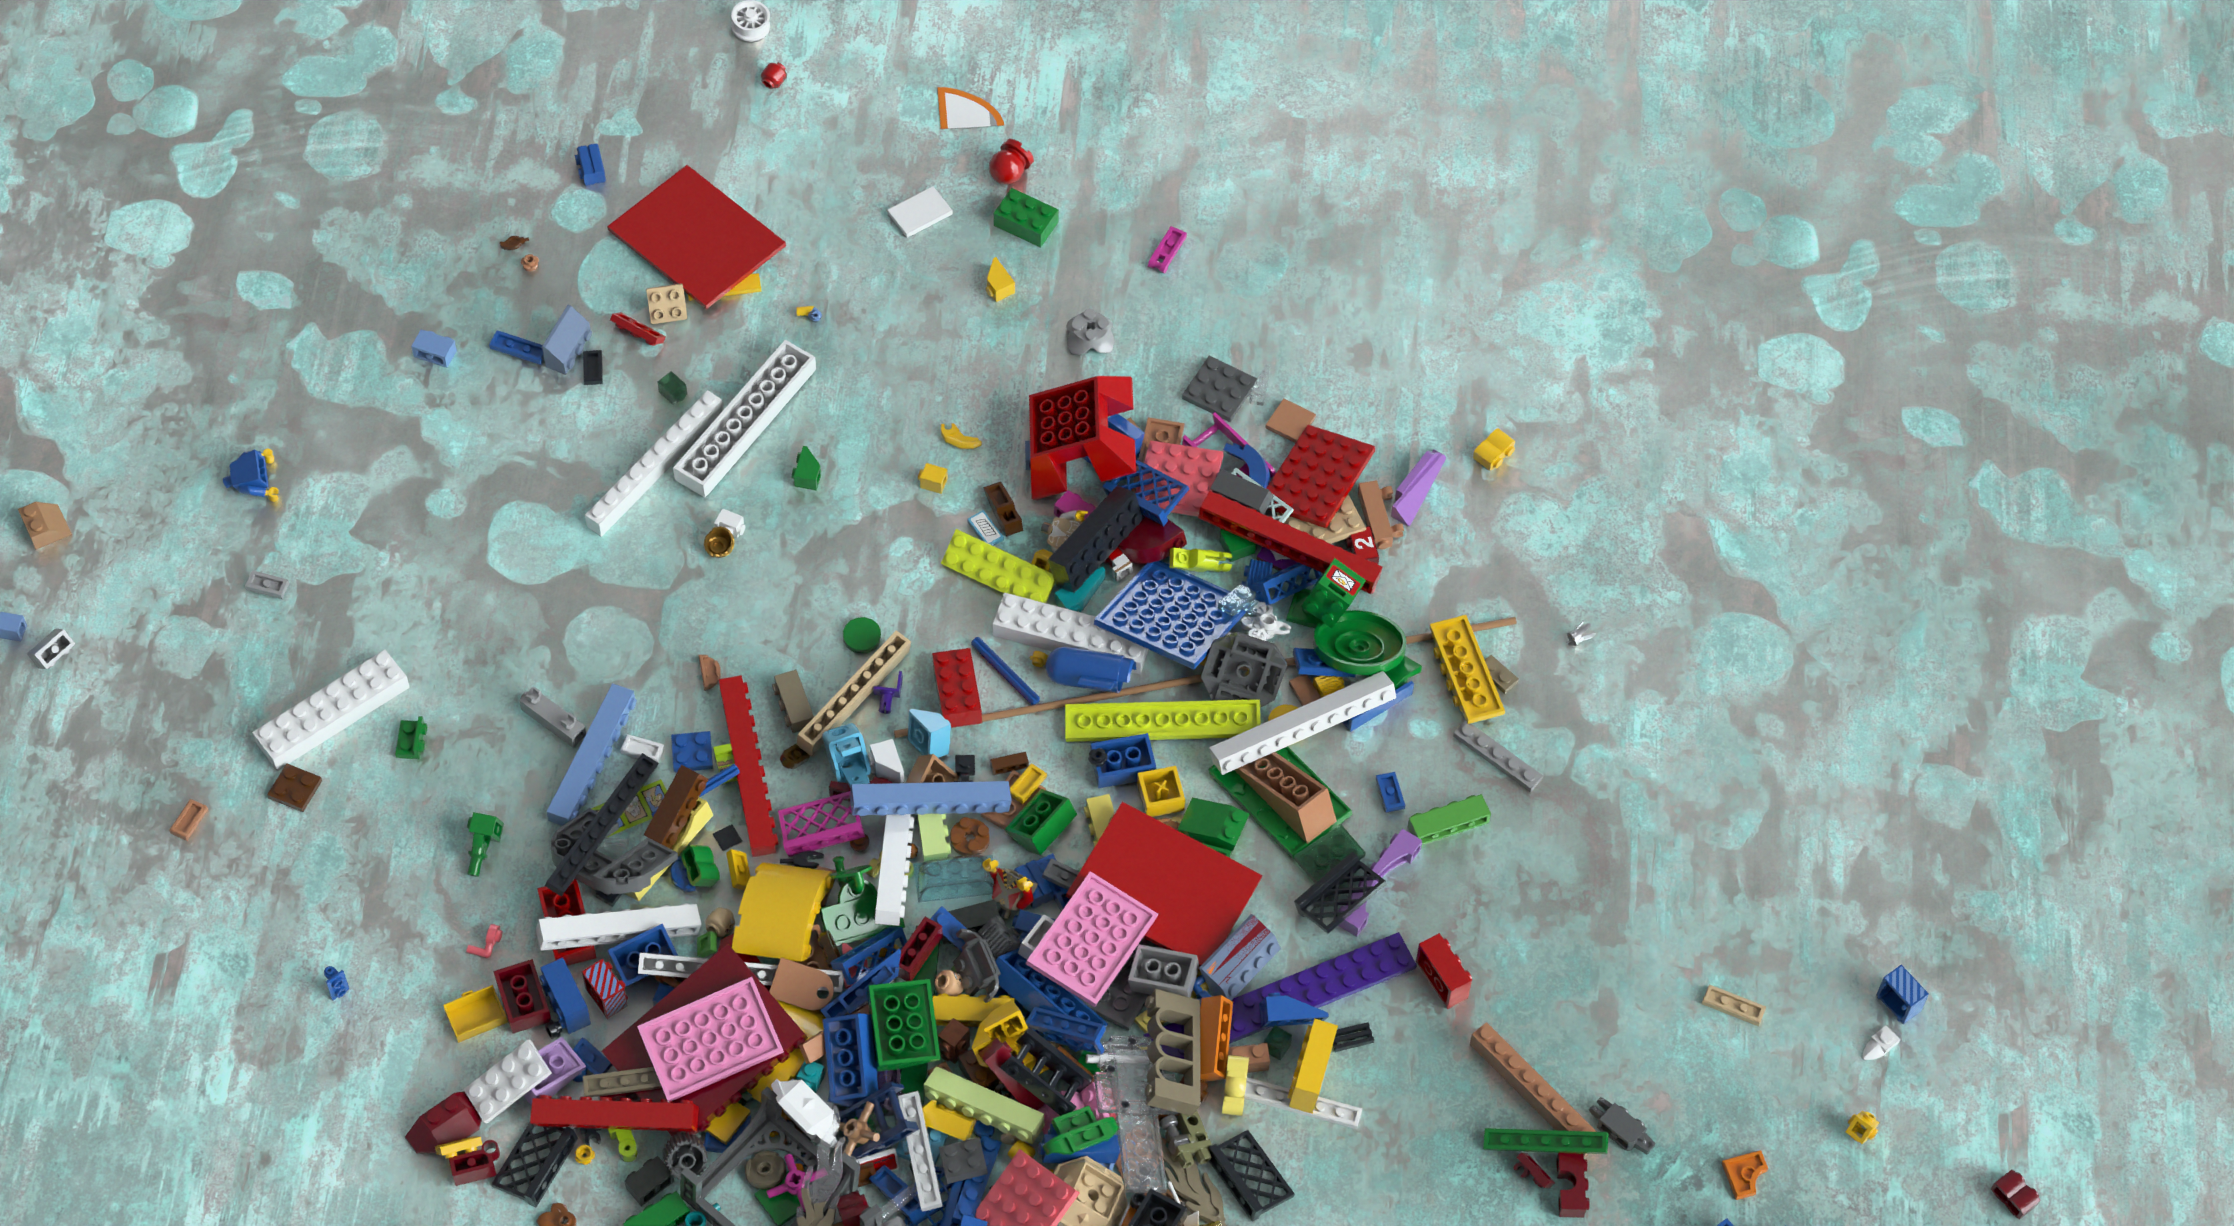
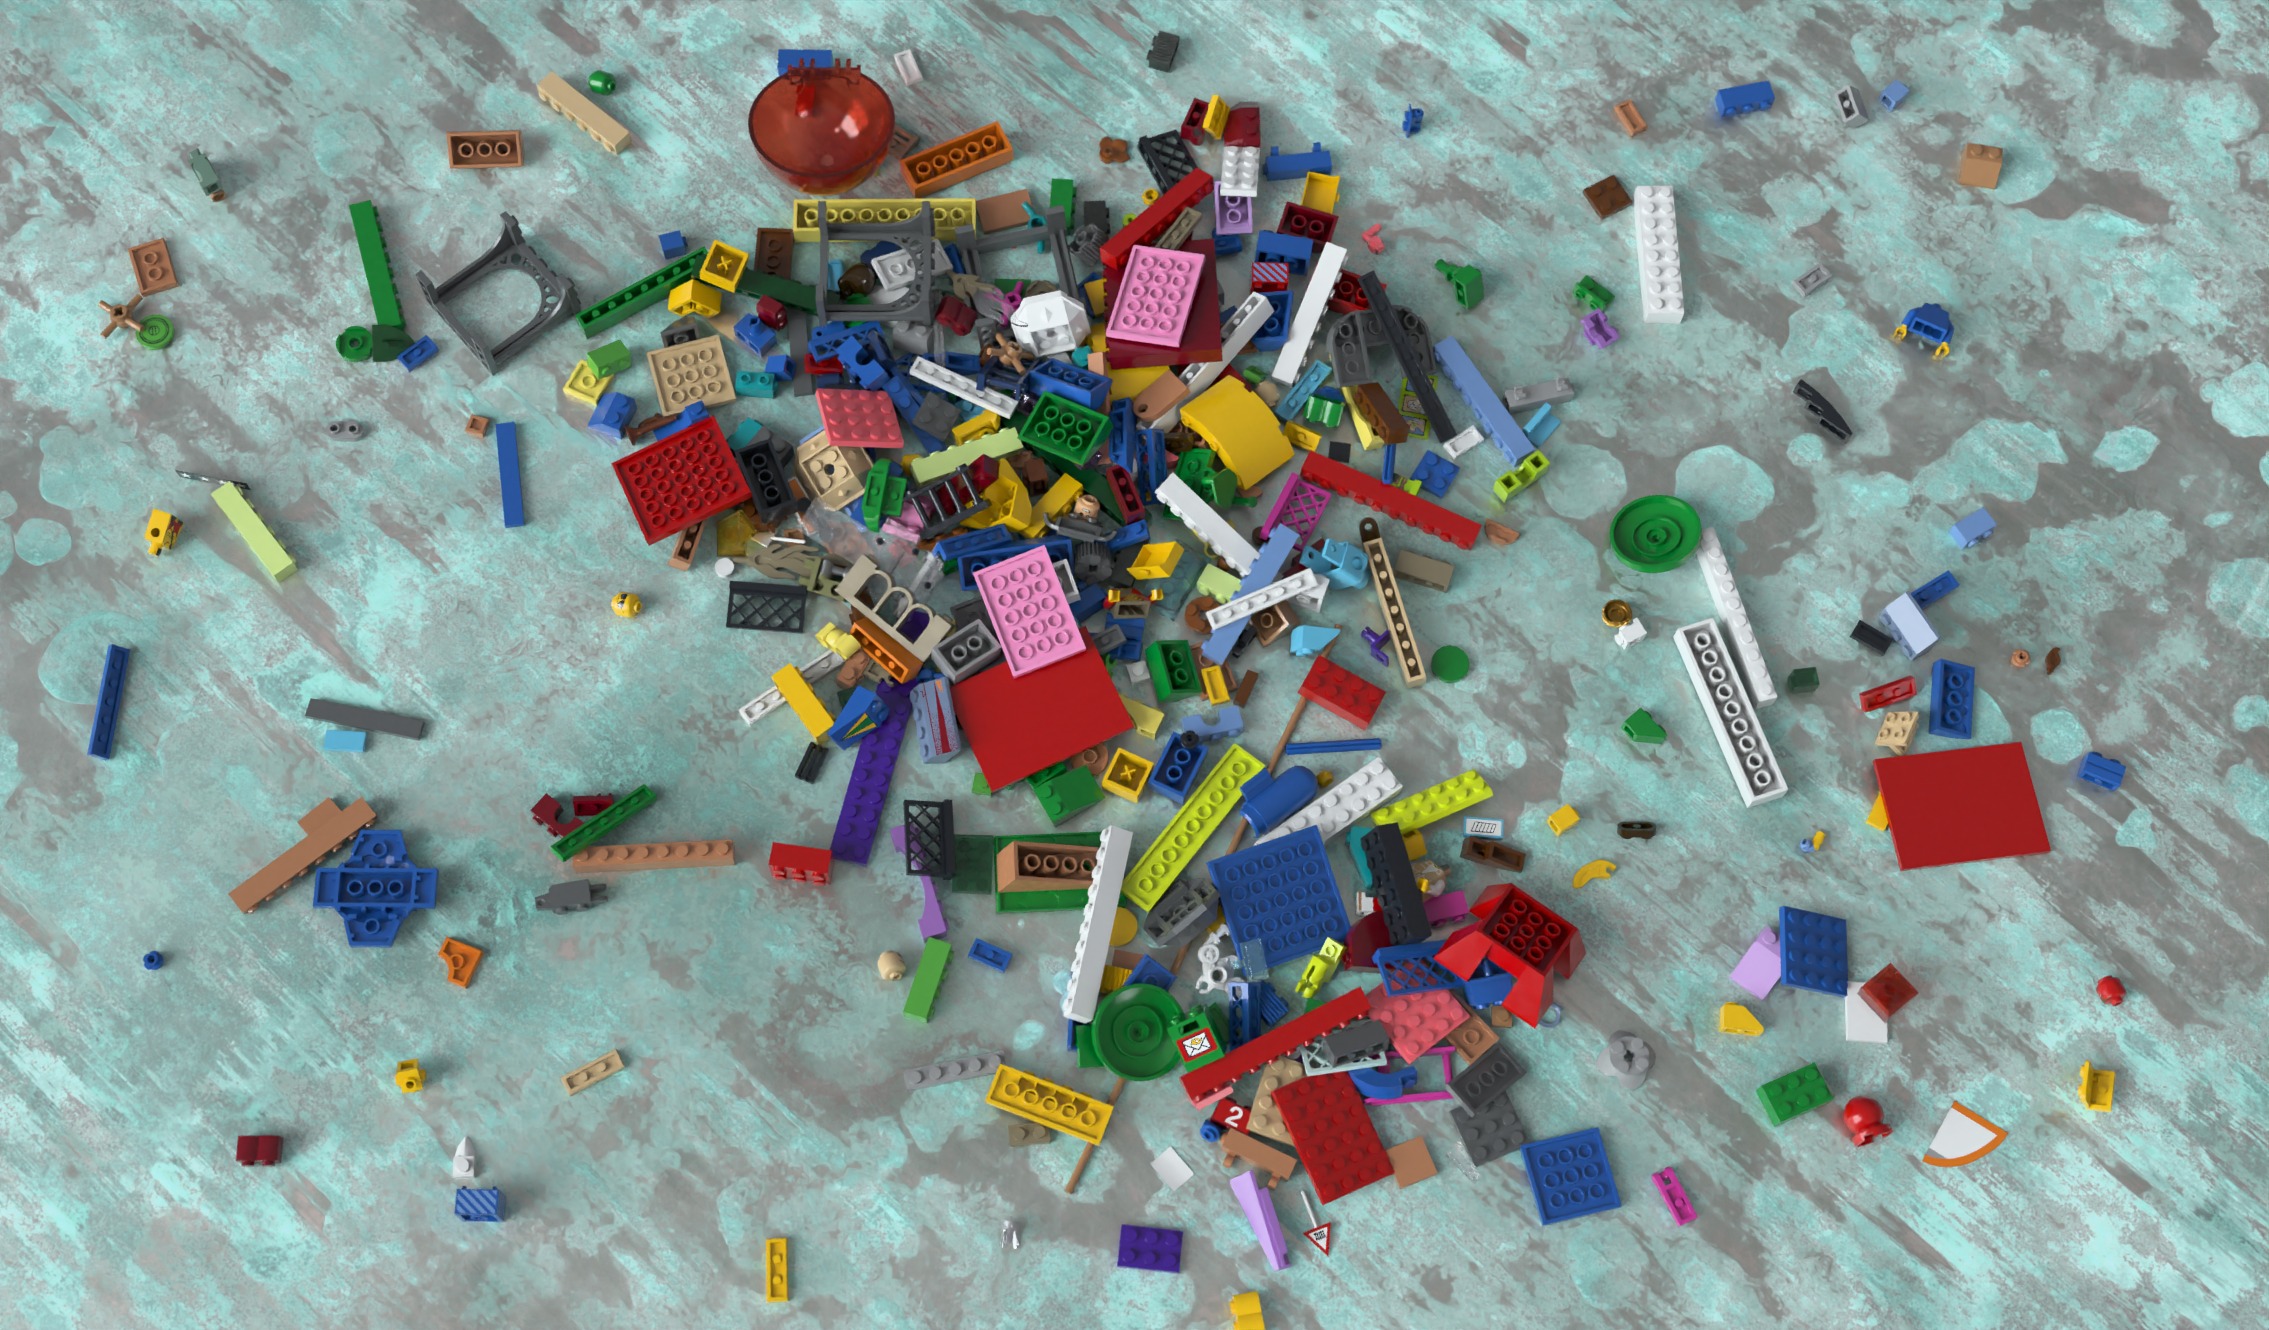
camera: 125 degrees right, 10 degrees up
white wheel [731,0,770,42] -> none
black hand [780,850,824,869] -> none
black plate [955,755,975,781] -> none
none -> yellow tile [766,1238,788,1303]
none -> dark tan plate [863,658,894,687]
none -> tan head [877,950,906,981]
none -> bright green plate [972,773,992,796]
none -> dark purple plate [1117,1224,1183,1274]
none -> white plate [1126,660,1150,685]
none -> yellow container [1127,541,1185,580]
none -> white sticker [1150,1147,1194,1191]
none -> medium blue arch [1181,705,1244,744]
none -> blue plate [1200,1119,1224,1142]
none -> white tile [1206,568,1319,631]
none -> blue brick [1262,142,1332,182]
none -> medium azure plate [1274,359,1332,423]
none -> piece [1301,1191,1331,1256]
none -> dark grey plate [1445,1042,1527,1118]
none -> lime arch [1493,450,1551,503]
none -> blue plate [1520,1127,1622,1226]
none -> medium azure panel [1522,402,1561,448]
none -> medium lavender cylinder [1581,308,1620,349]
none -> green container [1610,495,1702,573]
none -> dark brown plate [1617,821,1657,839]
none -> blue brick [1715,80,1775,117]
none -> lavender slope [1729,926,1781,1001]
none -> blue plate [1779,906,1848,998]
none -> black slope [1793,379,1853,444]
none -> clear red brick [1857,963,1919,1023]
none -> blue slope [1929,659,1975,739]
none -> yellow bracket [2078,1060,2116,1112]

